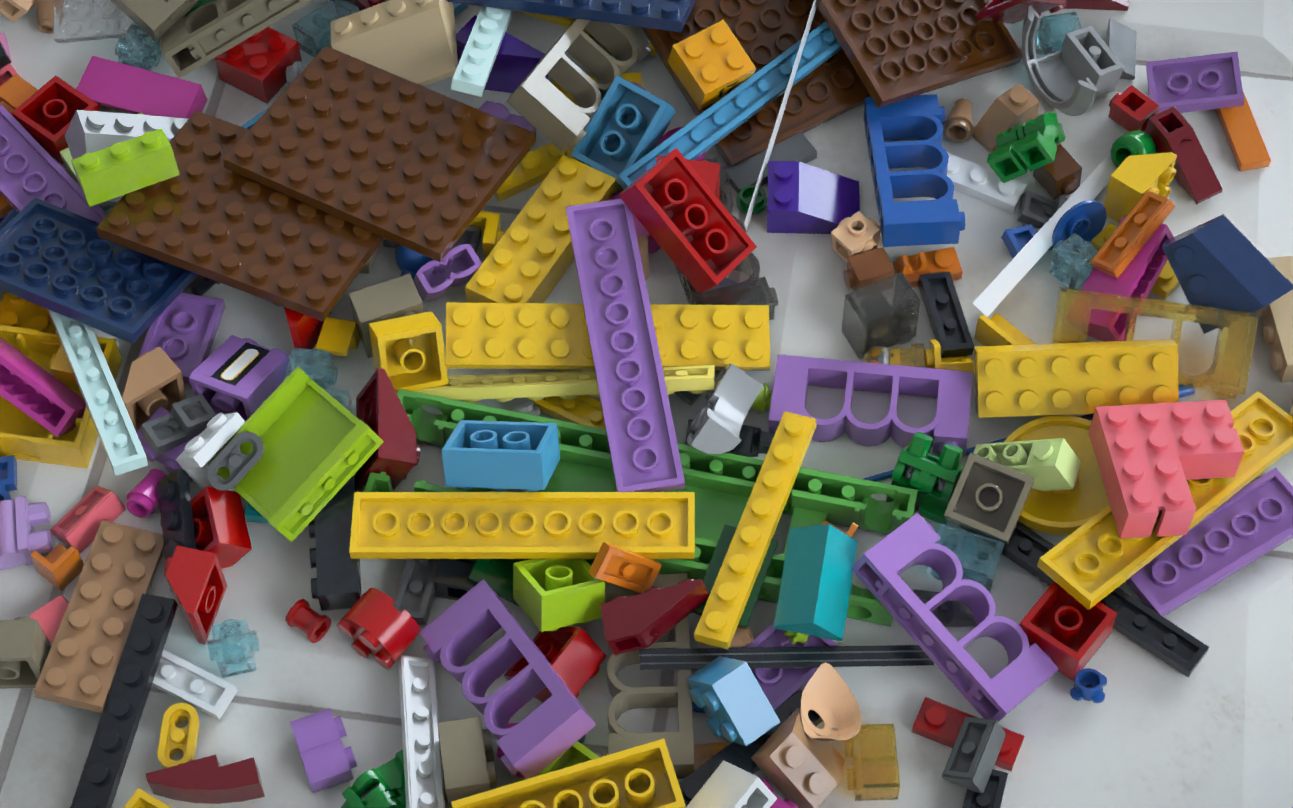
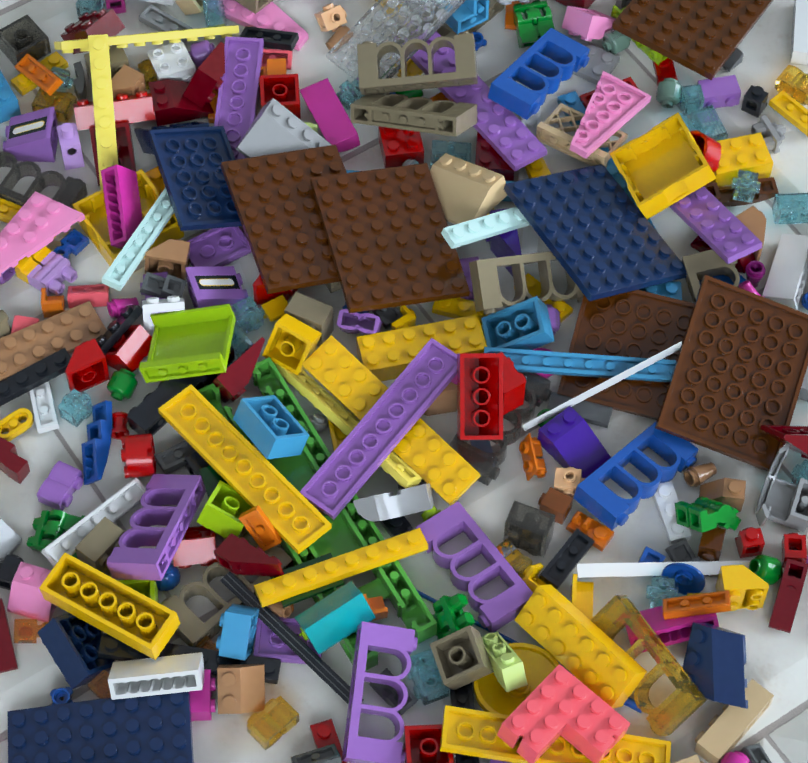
camera: 45 degrees right, 0 degrees up
lime brick [71,128,180,207] -> none
dark grey plate [207,431,264,490] -> none
light orange brick [668,19,756,110] -> none
light nougat piece [800,662,862,741] -> none
none -> blue slope [81,400,113,485]
none -> green head [107,368,138,401]
none -> orange hinge [519,433,547,481]
none -> red brick [735,527,765,558]

